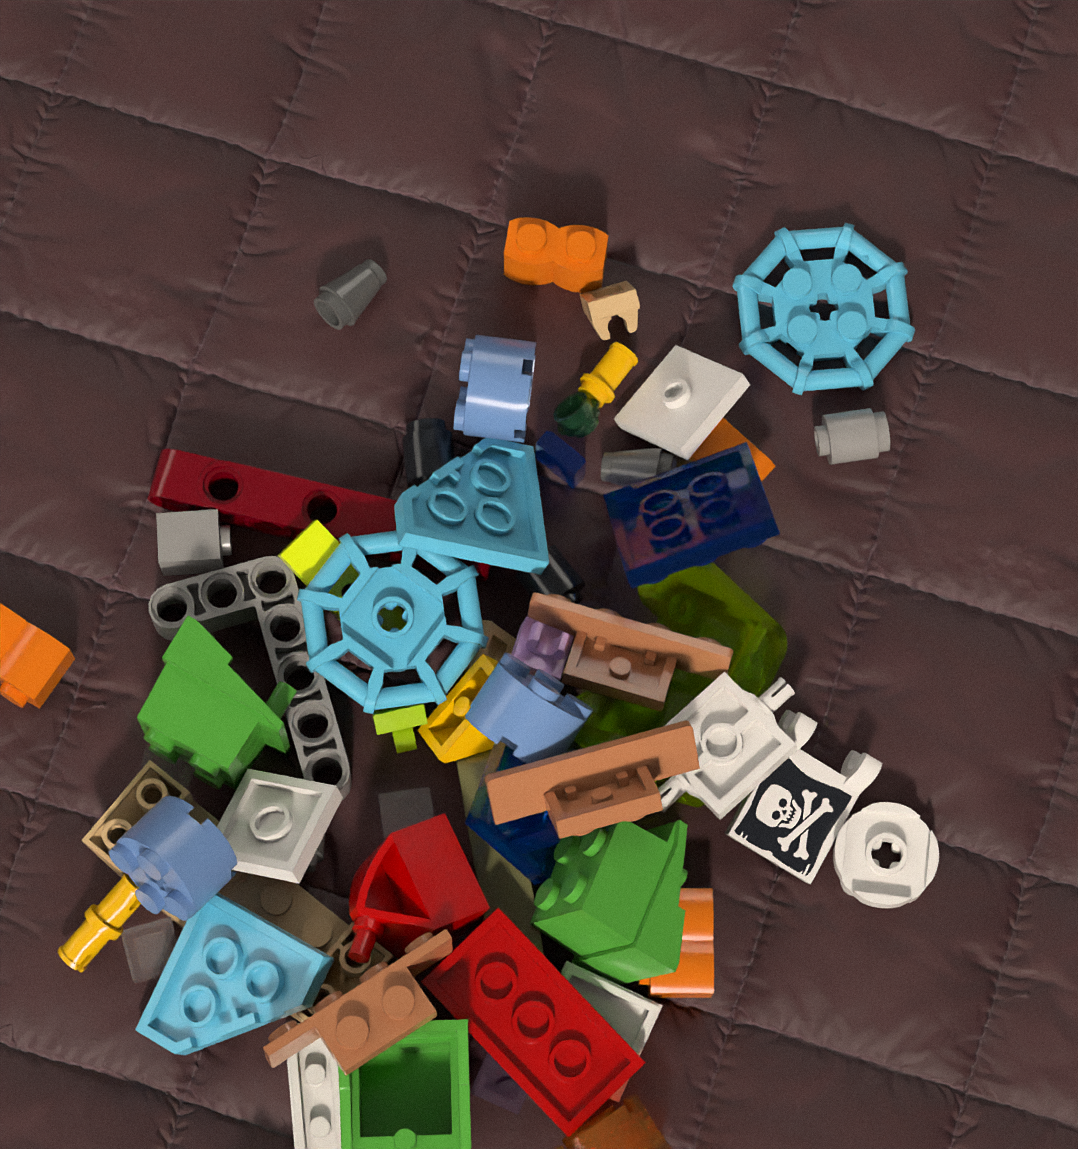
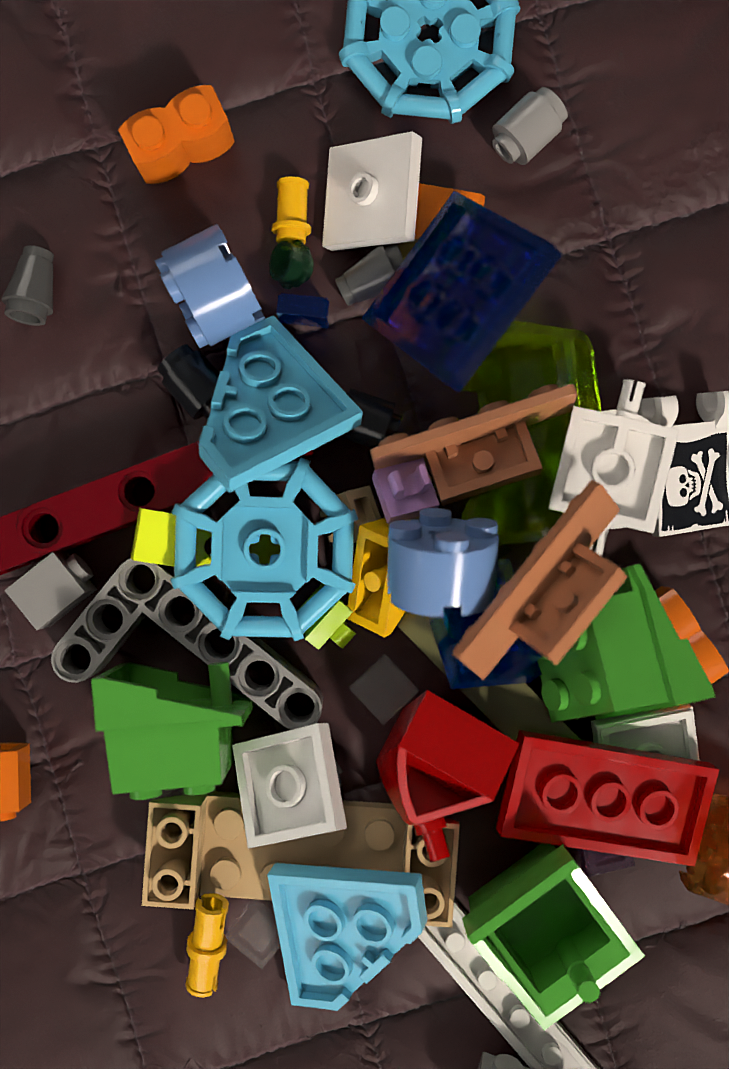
camera: 30 degrees left, 15 degrees up
medium blue brick [109,796,237,921] -> none
nougat bracket [263,929,453,1076] -> none
tan tile [579,281,640,340] -> none

